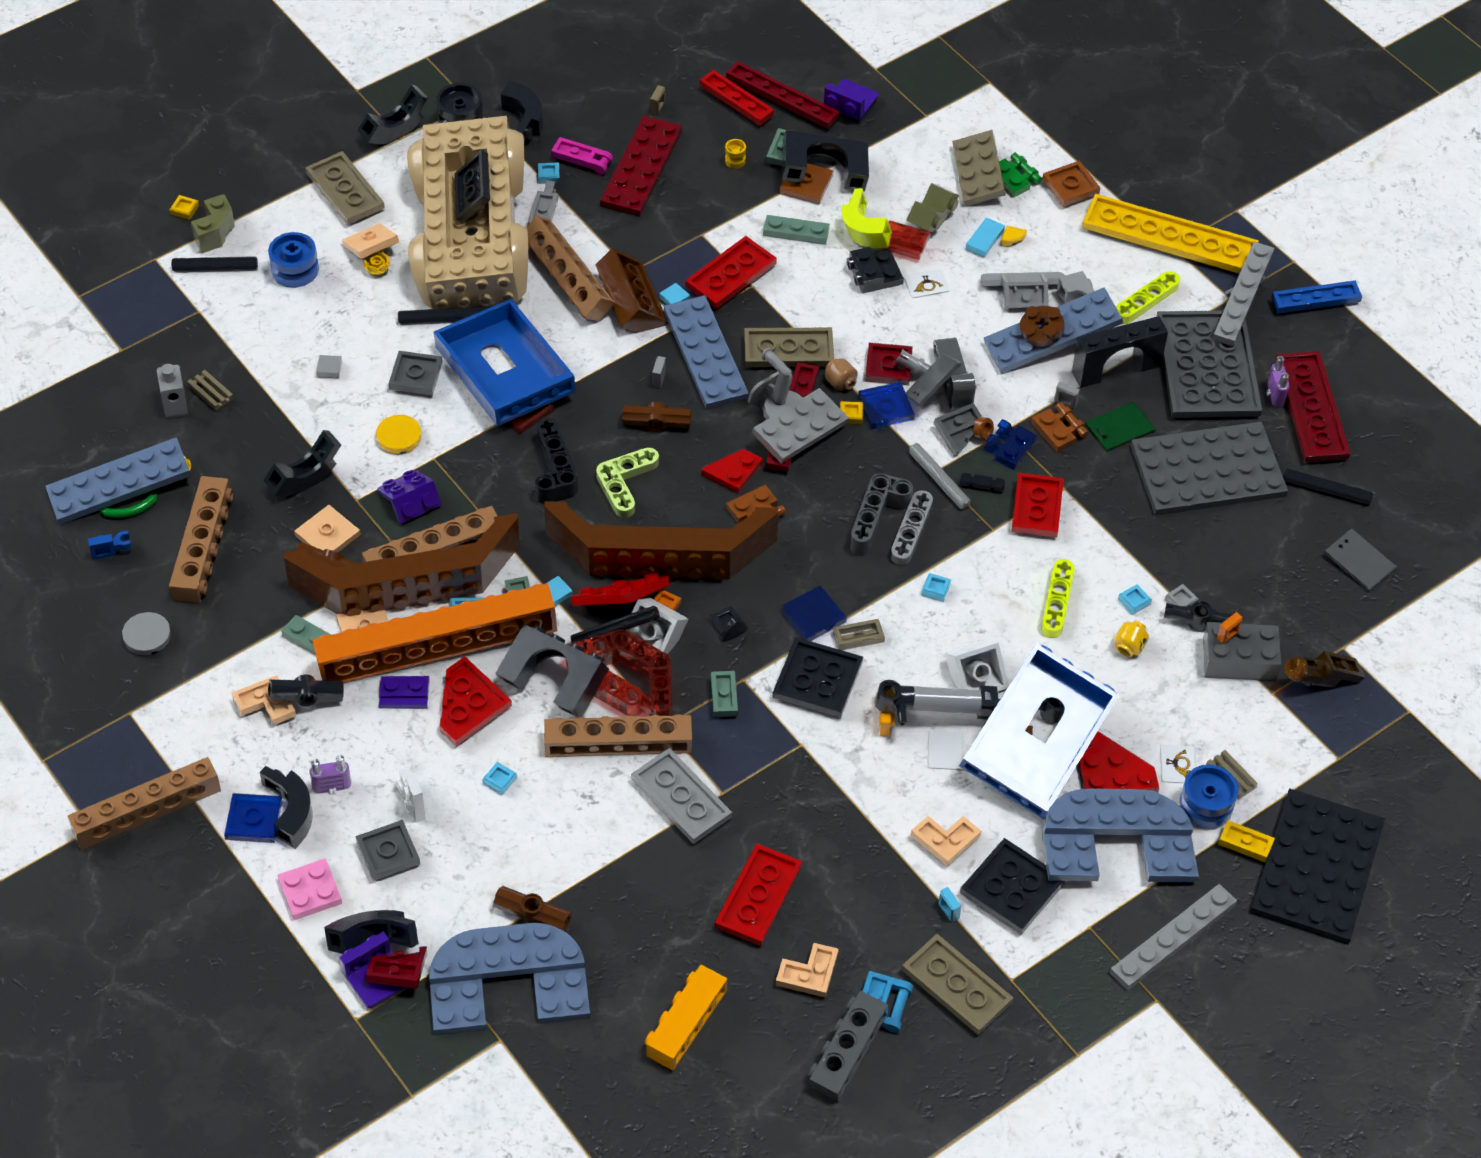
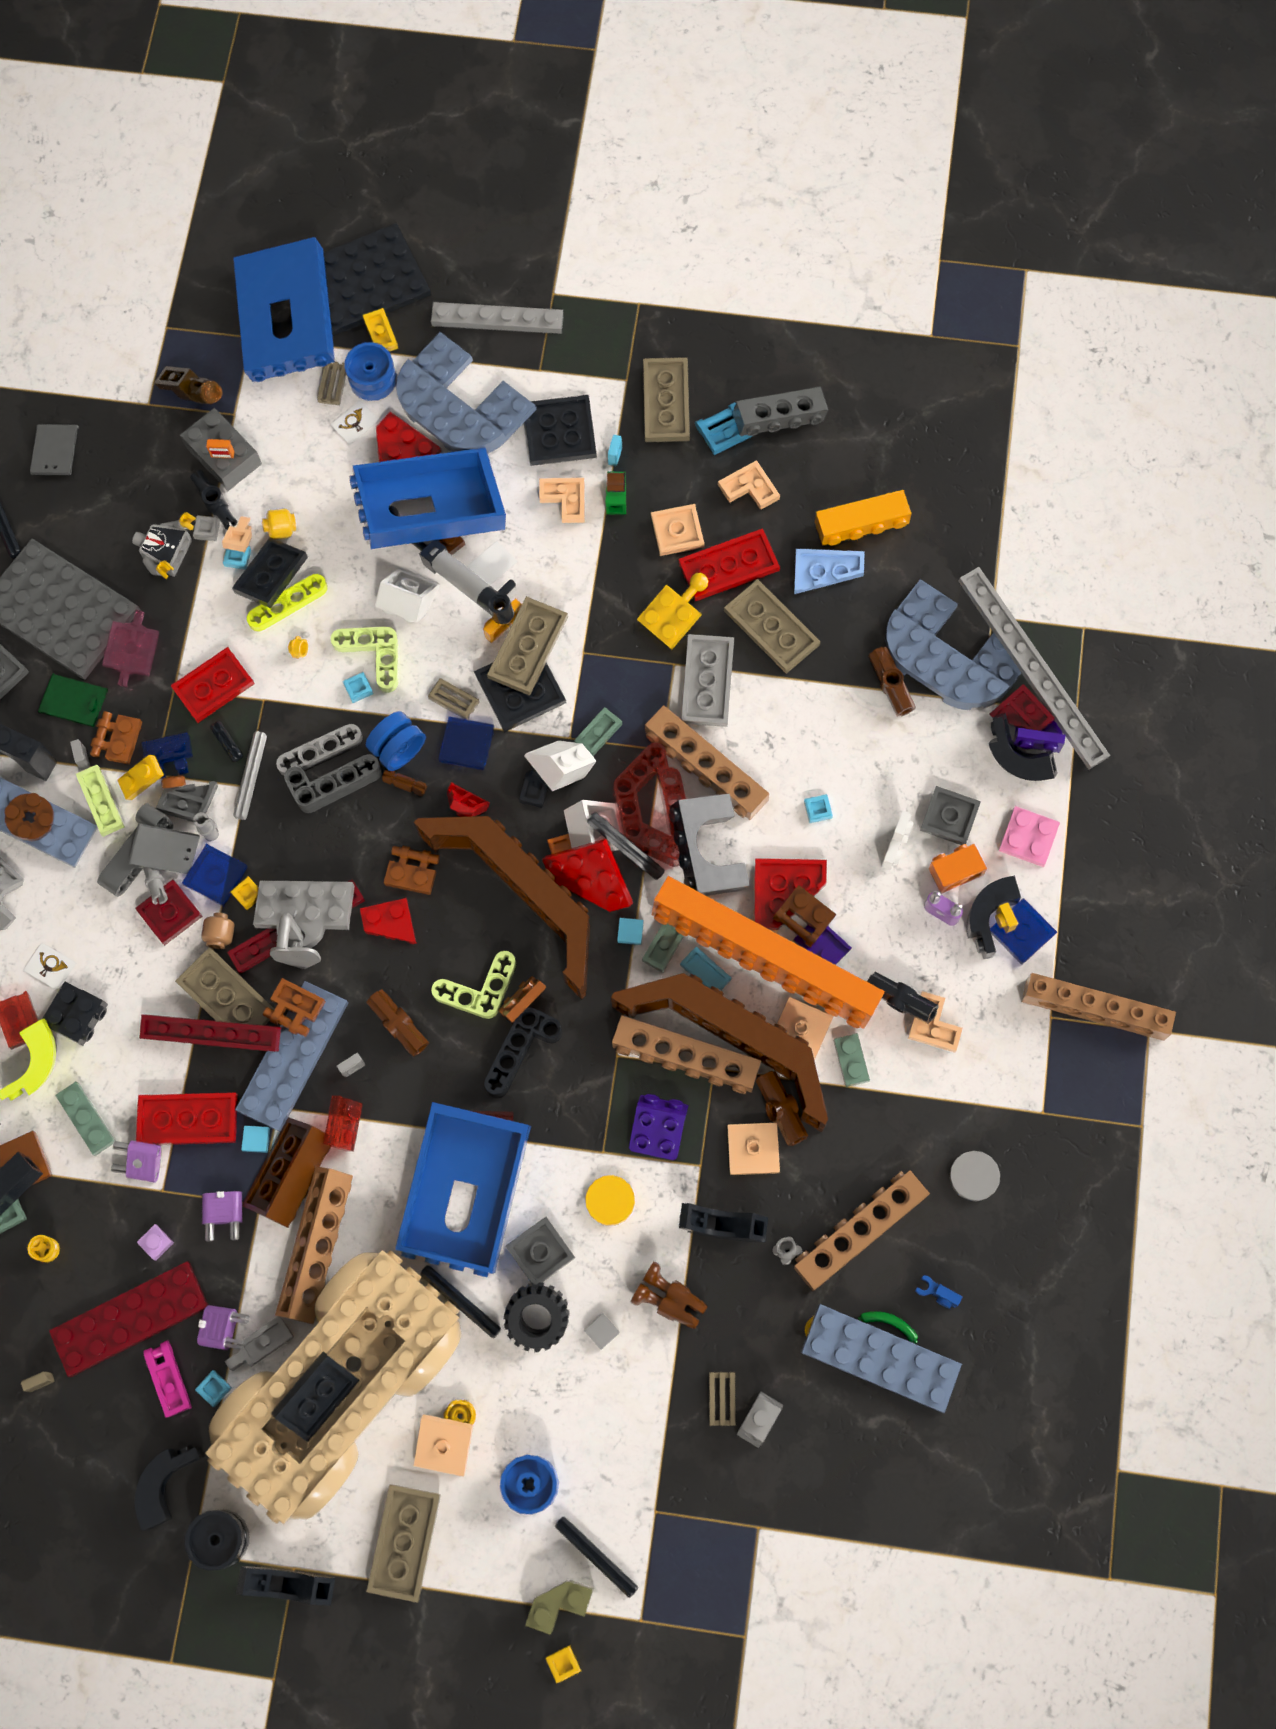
camera: 130 degrees left, 20 degrees up
none -> yellowish green plate [76,765,125,837]
none -> clear pink plate [102,610,160,687]
none -> medium lavender piece [111,1140,162,1183]
none -> yellow plate [117,755,164,800]
none -> torso [133,512,196,579]
none -> lavender plate [137,1224,174,1261]
none -> dark red plate [139,1014,281,1052]
none -> light grey pin [193,812,219,841]
none -> medium lavender piece [197,1305,250,1350]
none -> medium lavender piece [202,1191,242,1242]
none -> light nougat plate [222,516,252,552]
none -> black plate [232,537,308,608]
none -> blue panel [234,237,335,382]
none -> dark orange plate [263,978,326,1037]
none -> yellow plate [288,636,308,659]
none -> clear red plate [323,1095,363,1152]
none -> yellowish green beam [330,627,398,693]
none -> blue wheel [365,711,426,771]
none -> reddish brown axle [382,769,427,796]
none -> red wing [447,782,490,817]
none -> dark tan plate [487,596,568,695]
none -> dark orange plate [498,976,546,1023]
none -> black tyre [503,1282,570,1352]
none -> white slope [525,741,596,791]
none -> leg [605,471,626,514]
none -> reddish brown piece [630,1261,708,1329]
none -> yellow plate [637,573,708,649]
none -> light nougat plate [651,504,704,556]
none -> dark tan plate [724,579,821,674]
none -> reddish brown plate [772,885,837,948]
none -> light grey plate [772,1237,802,1265]
none -> light blue wing [794,549,864,594]
none -> orange brick [929,844,987,894]
none -> light grey plate [958,567,1110,770]
none -> yellow plate [995,902,1019,933]

